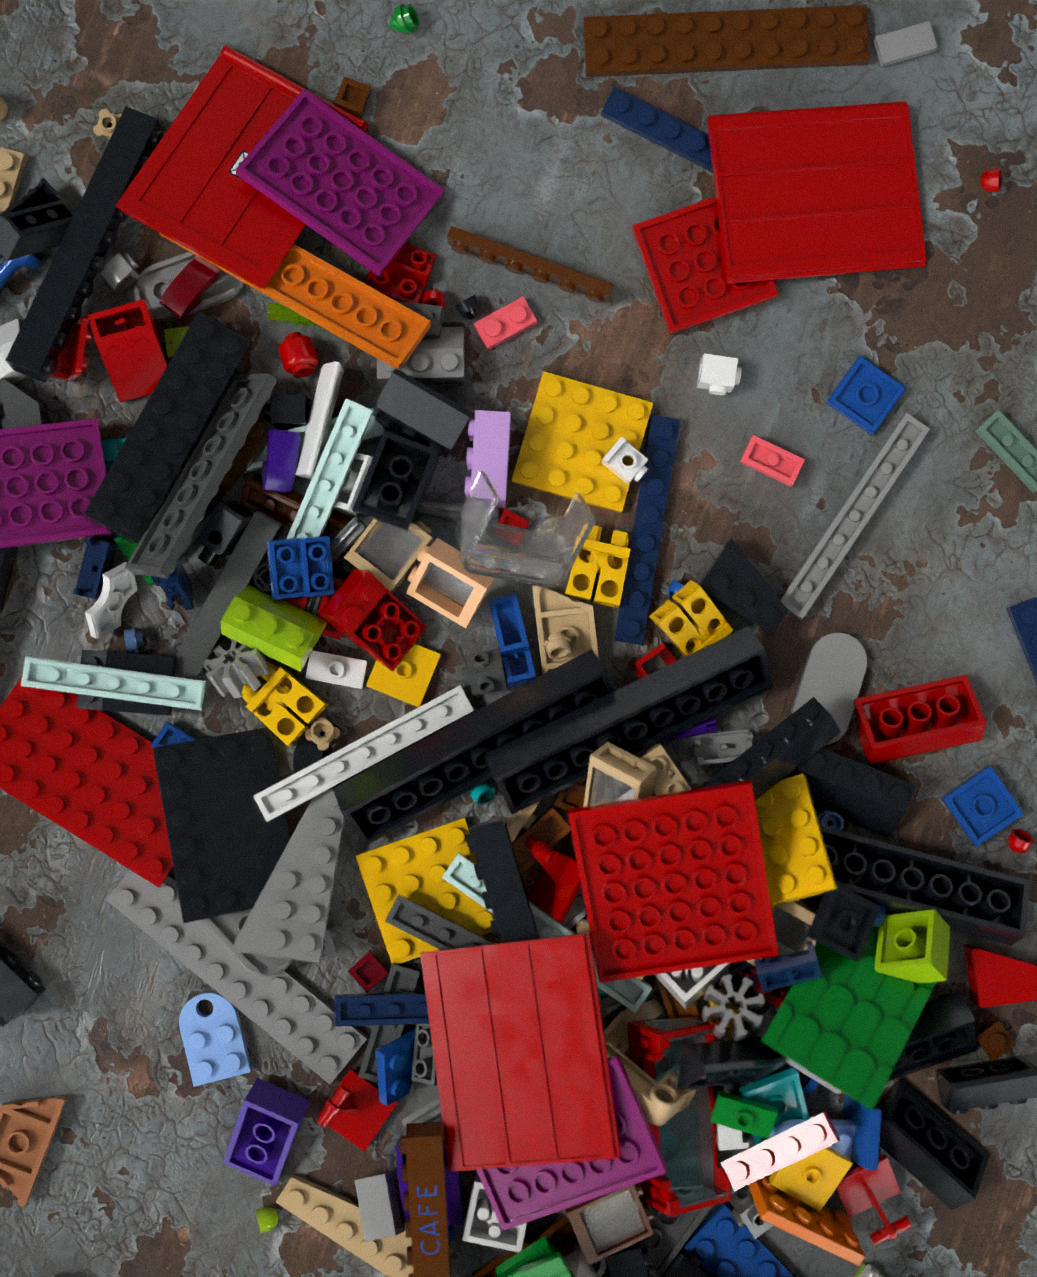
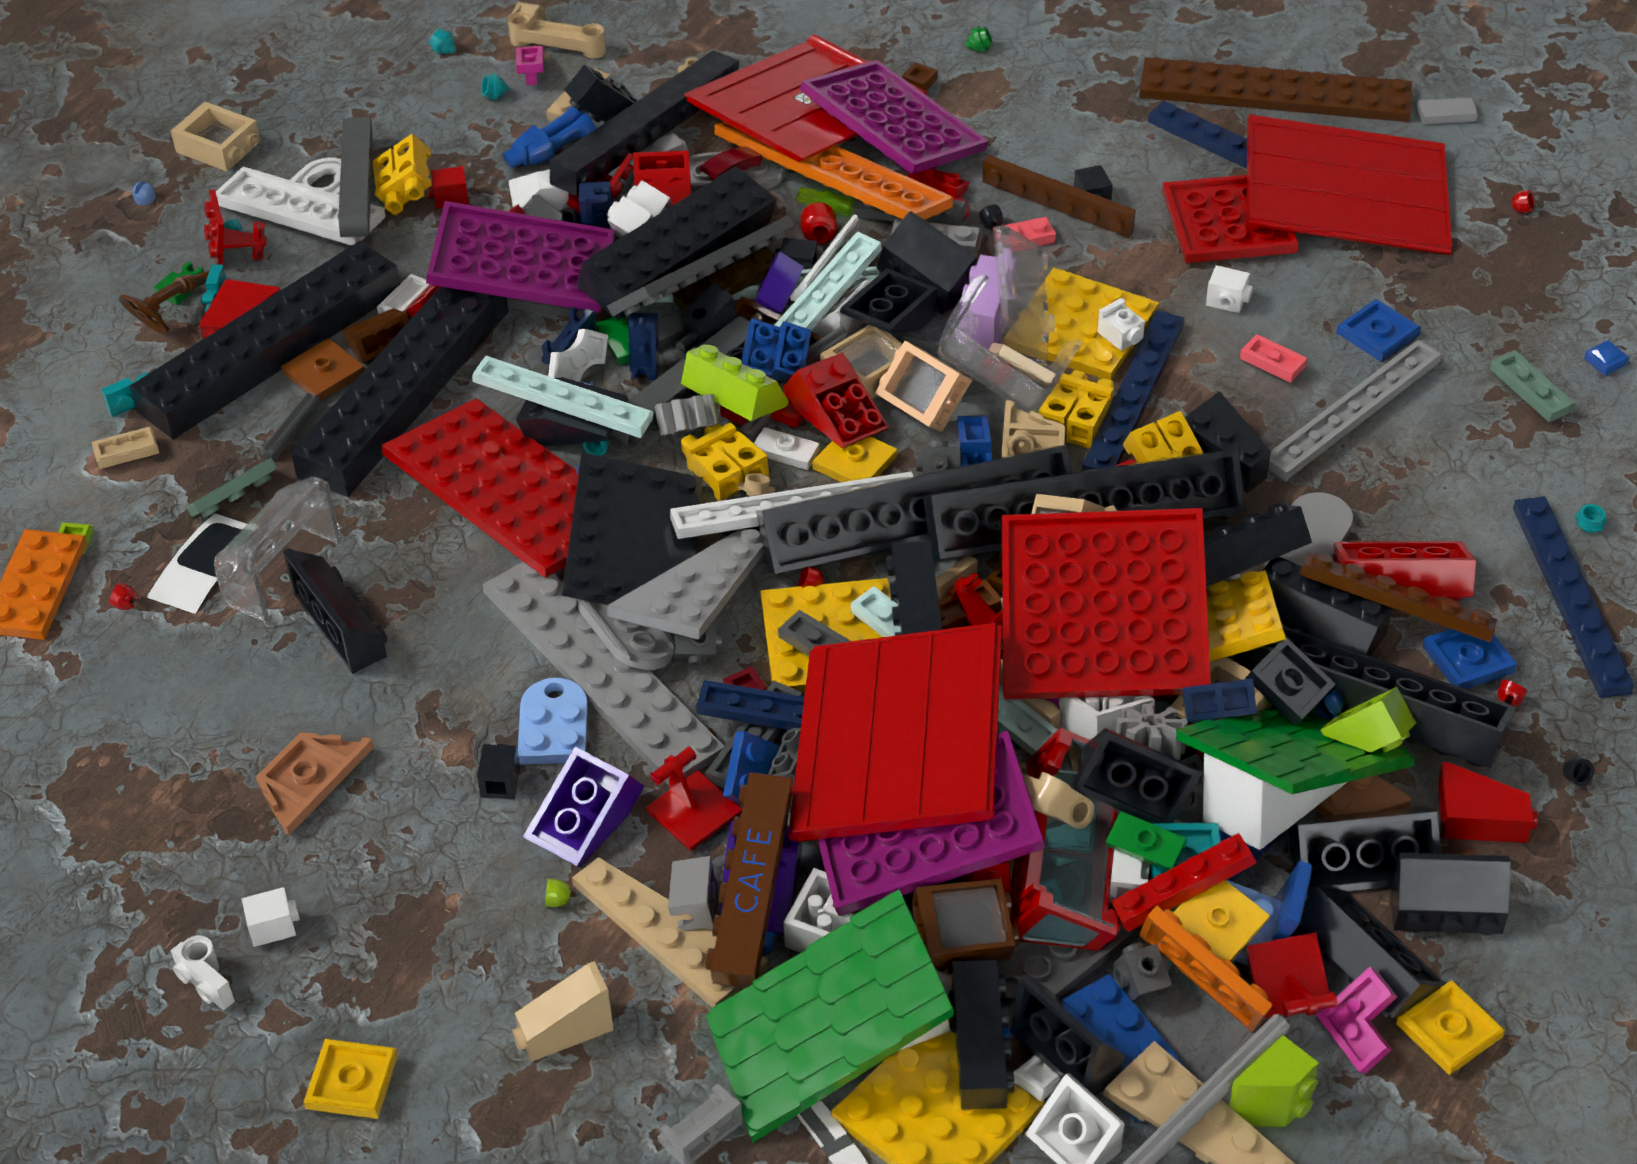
camera: 15 degrees right, 40 degrees down
none -> black brick [477,744,520,799]
none -> black hinge [560,208,582,224]
none -> dark blue hinge [579,182,612,229]
none -> white brick [607,180,672,238]
none -> red hinge [798,566,824,588]
none -> tan tile [988,343,1056,384]
none -> clear windscreen [993,226,1055,365]
none -> black brick [1074,165,1113,200]
none -> reddish brown plate [1299,553,1497,642]
none -> dark pink plate [1316,967,1397,1074]
none -> yellow plate [1397,980,1505,1075]

